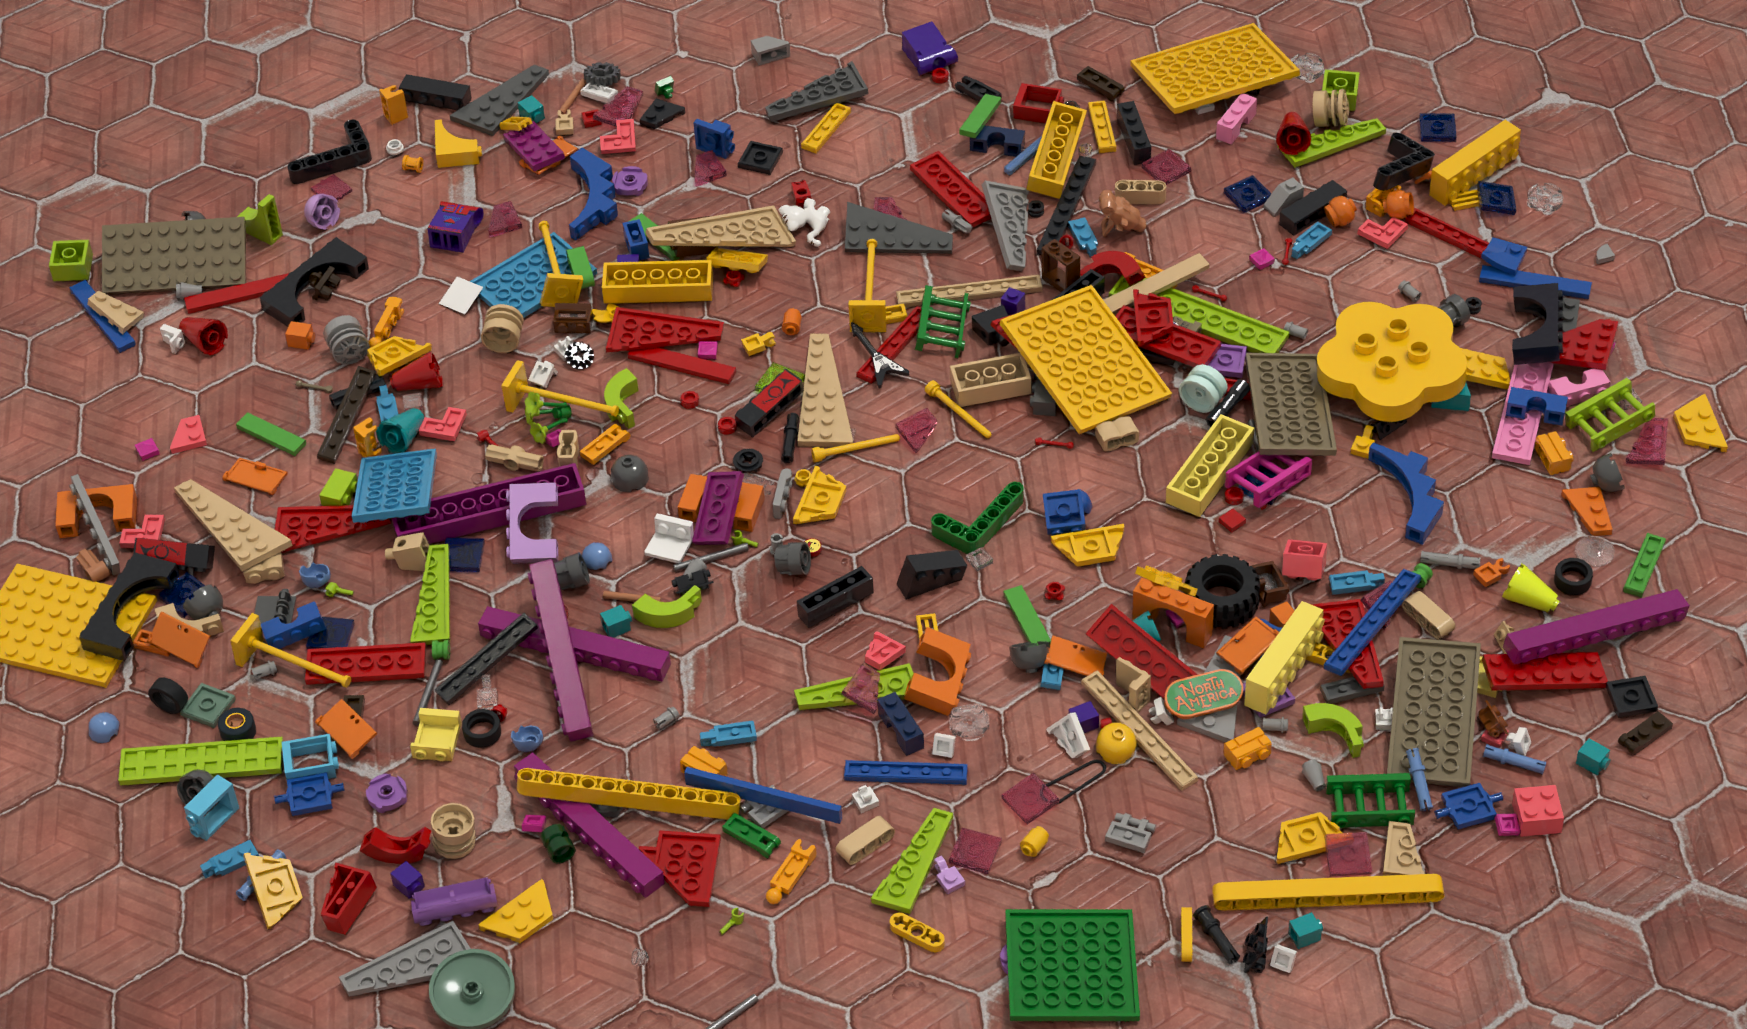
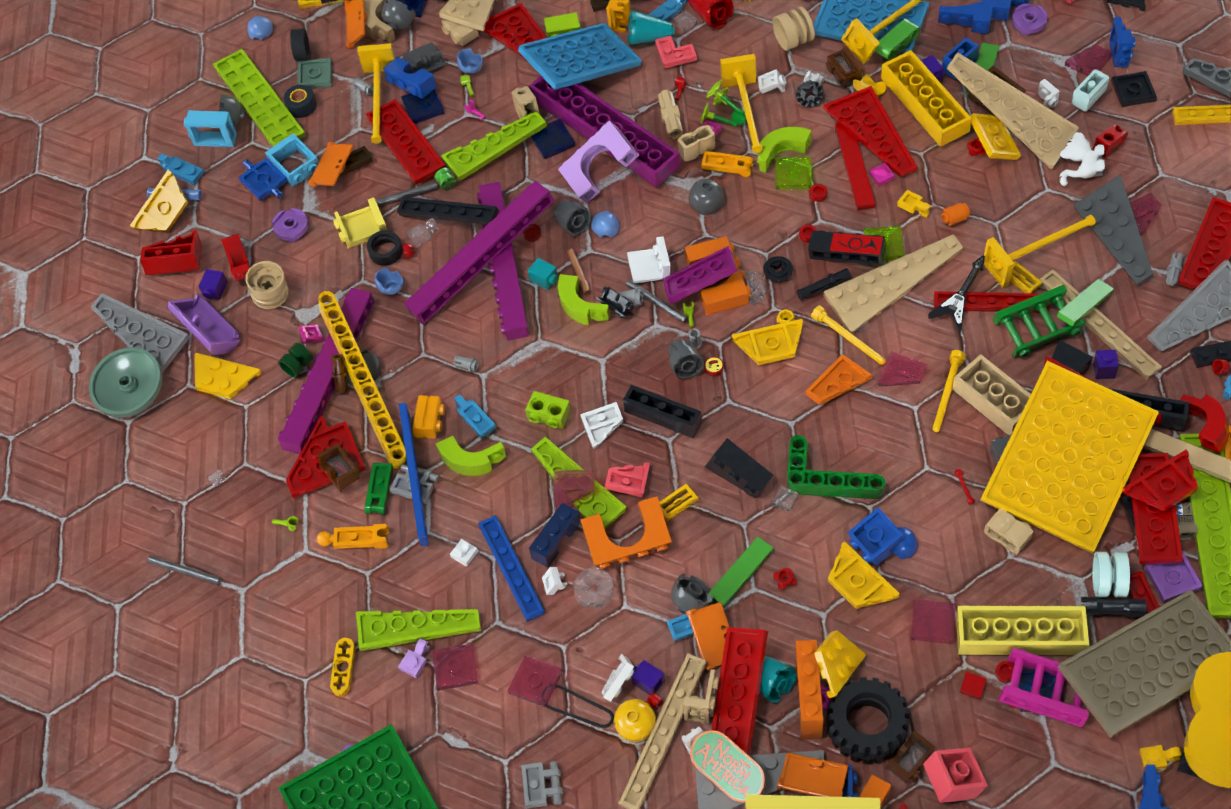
camera: 65 degrees right, 10 degrees up
light grey hinge [773,468,793,519] -> none
tan beam [836,816,895,865] -> none
yellow brick [1020,826,1049,857] -> none
reddish brown window [1042,239,1080,292] -> none
none -> reddish brown window [318,444,360,493]
none -> reddish brown pin [331,354,347,393]
none -> lime arch [436,436,507,476]
none -> dark pink hand [464,100,485,120]
none -> lime brick [525,391,571,429]
none -> white wing [580,402,623,450]
none -> clear neon green plate [775,157,812,190]
none -> orange wing [805,354,872,405]
none -> clear pink tile [911,599,956,644]
none -> white bracket [1038,79,1060,108]
none -> tile [1056,279,1114,327]
none -> light aqua brick [1072,69,1109,111]

